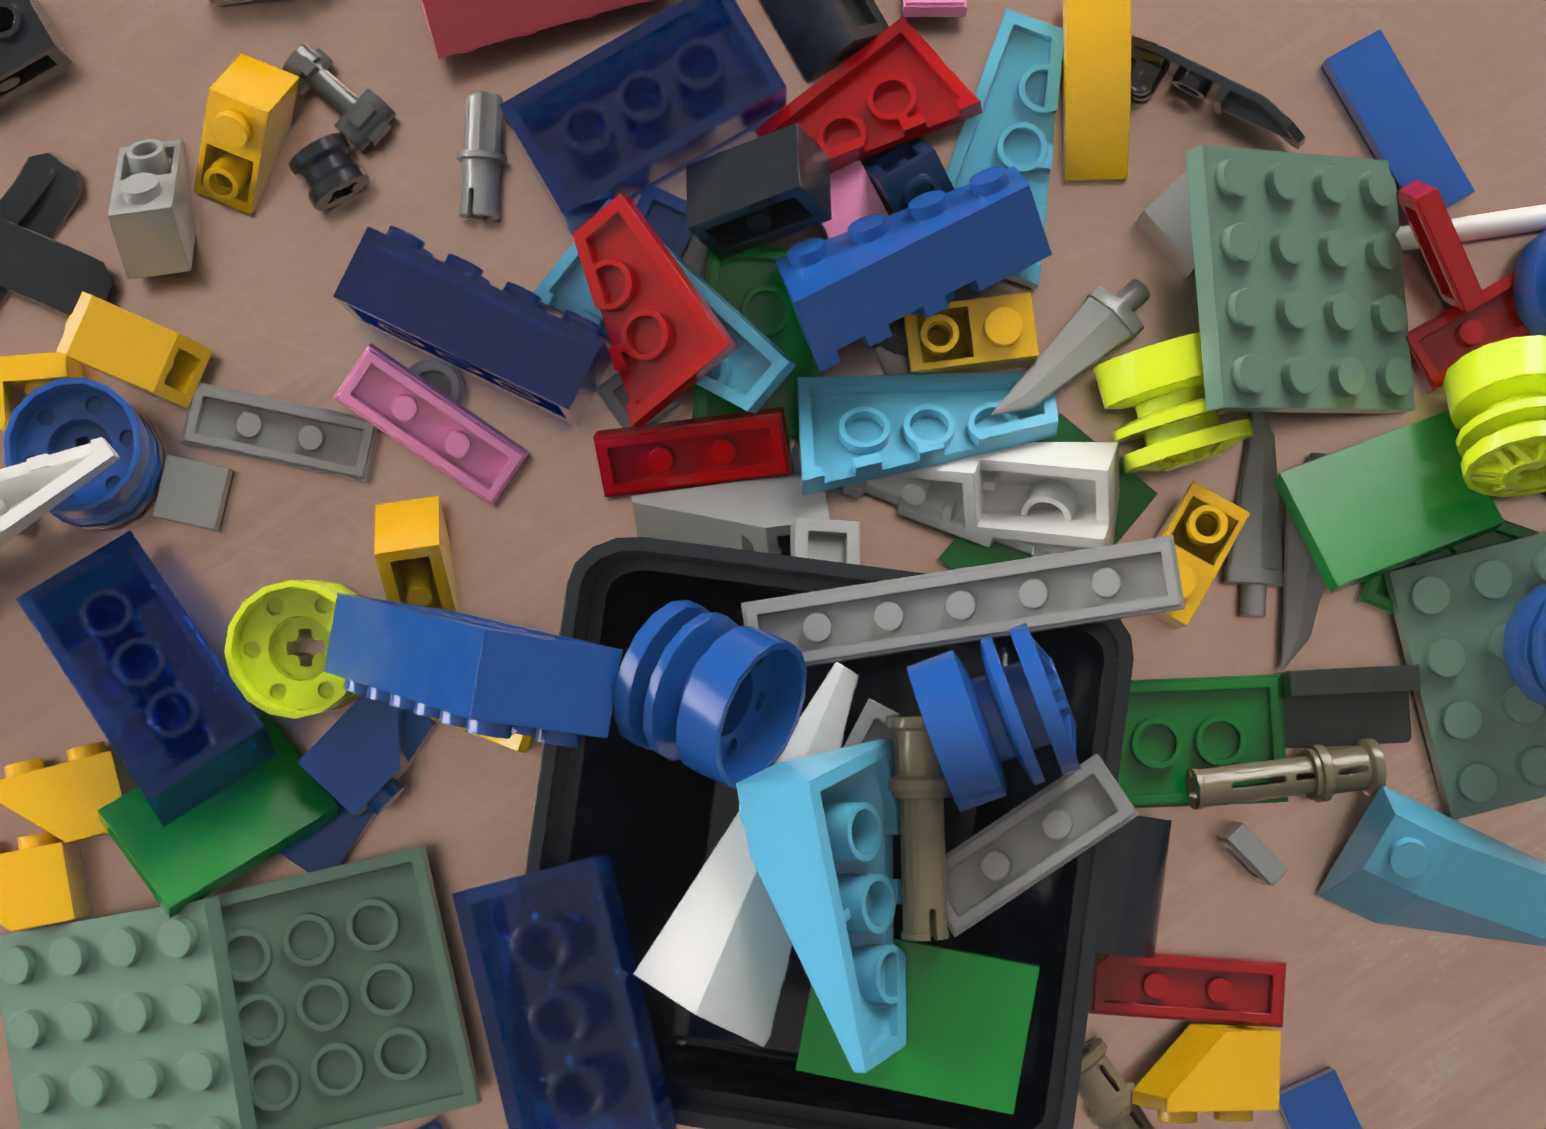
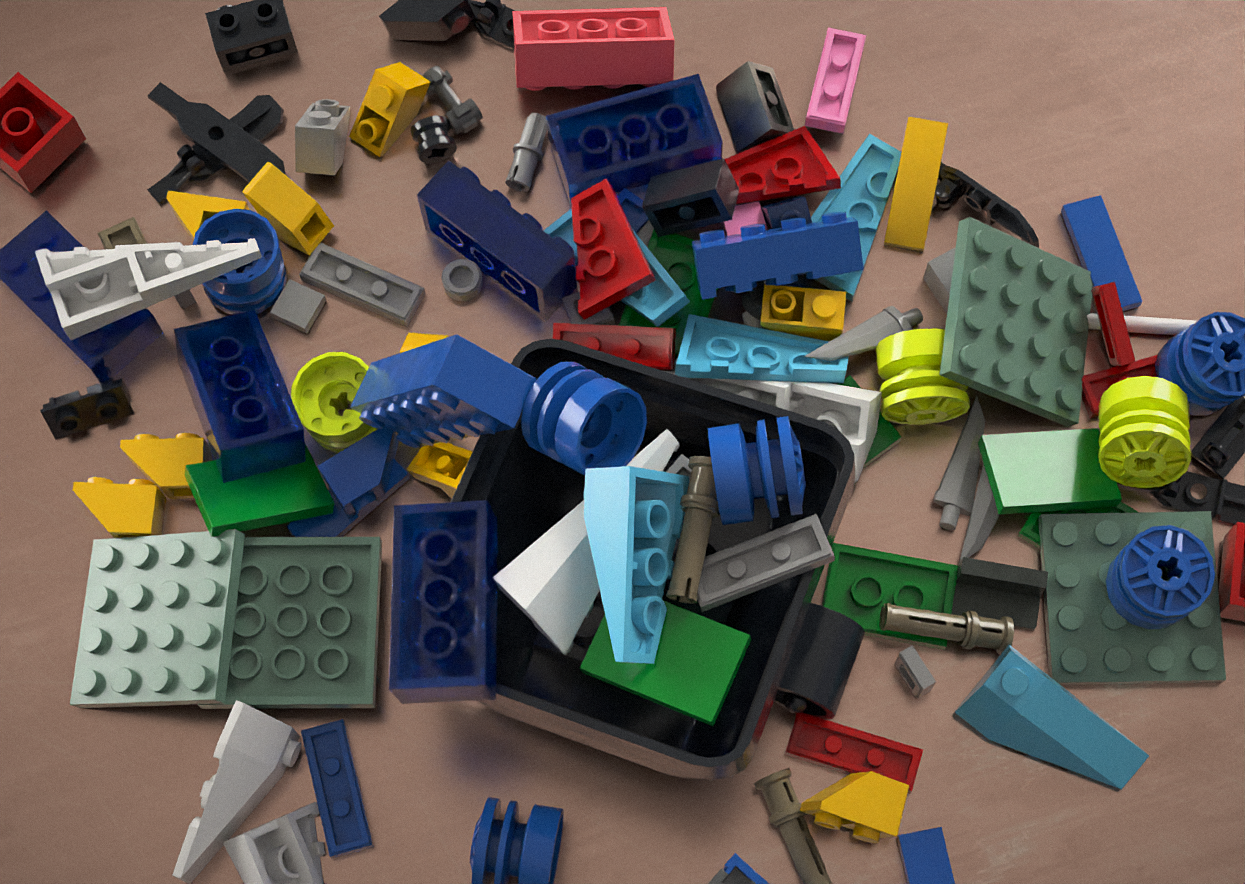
camera: 15 degrees right, 15 degrees down
bright pink tile [333,343,529,506] -> none
light grey tile [741,535,1185,667] -> none
yellow slope [1150,481,1250,629] -> none

